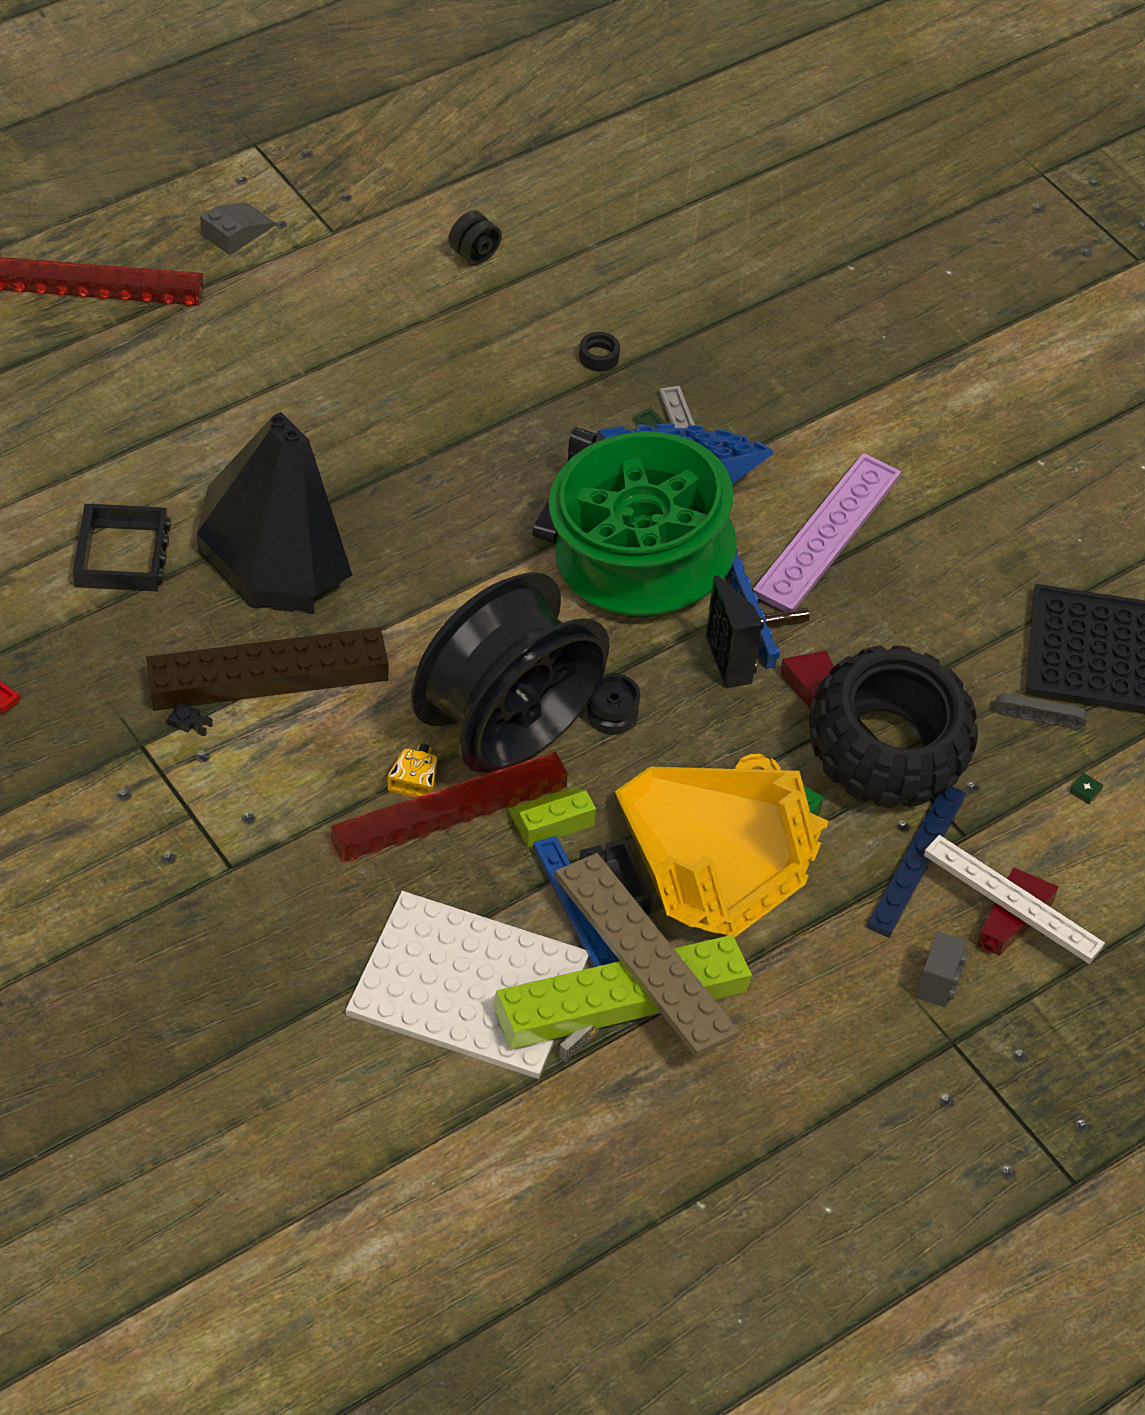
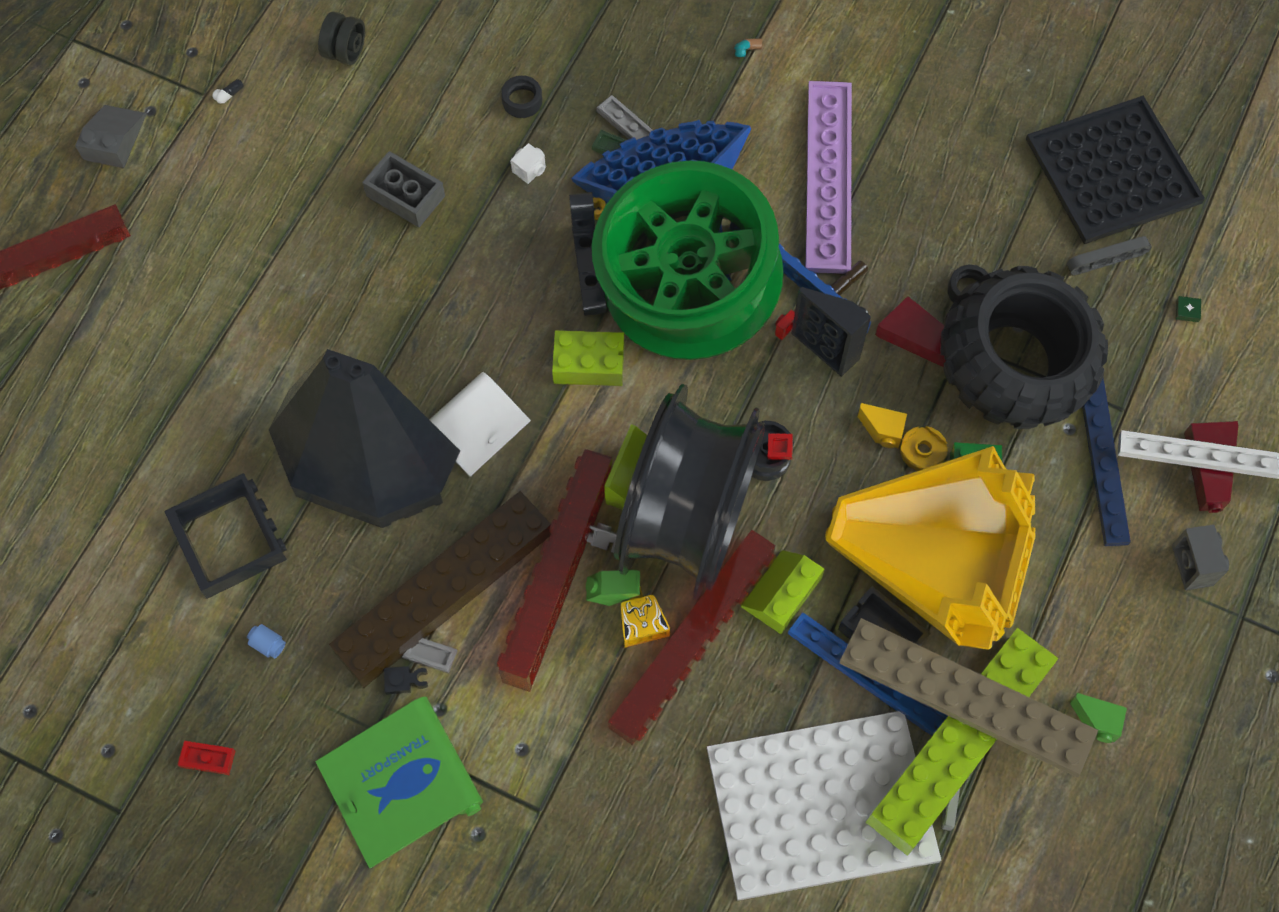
camera: 25 degrees left, 15 degrees up
none -> arm [212,79,244,104]
none -> medium blue brick [247,624,286,659]
none -> bright green door [315,697,483,868]
none -> dark grey brick [362,151,445,228]
none -> light grey tile [403,638,458,673]
none -> white door [429,372,531,477]
none -> clear red brick [497,449,613,692]
none -> white brick [511,143,546,184]
none -> lime piece [552,330,624,386]
none -> bright green slope [586,570,640,606]
none -> arm [734,39,762,57]
none -> red plate [768,434,793,460]
none -> red plate [775,310,795,340]
none -> yellow slope [857,403,907,448]
none -> bright green slope [1070,693,1127,743]

